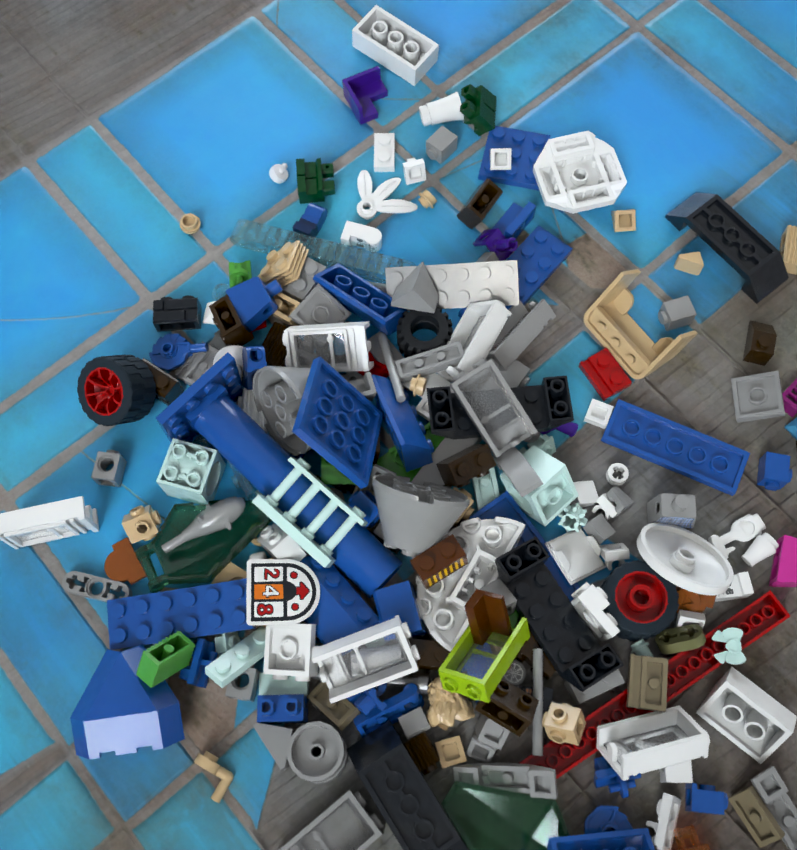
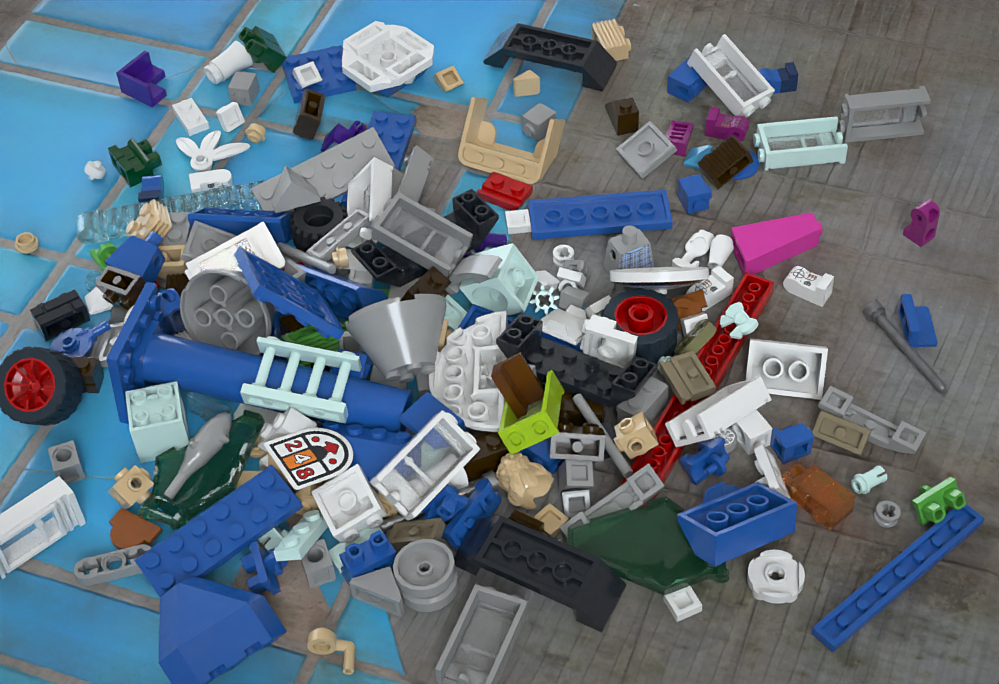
camera: 30 degrees left, 20 degrees down
bright green brick [136,631,195,688] -> none
white brick [352,5,439,86] -> none
light grey slope [398,706,431,739] -> none
reddish brown brick [410,534,468,590] -> none
blue panel [492,201,536,242] -> none

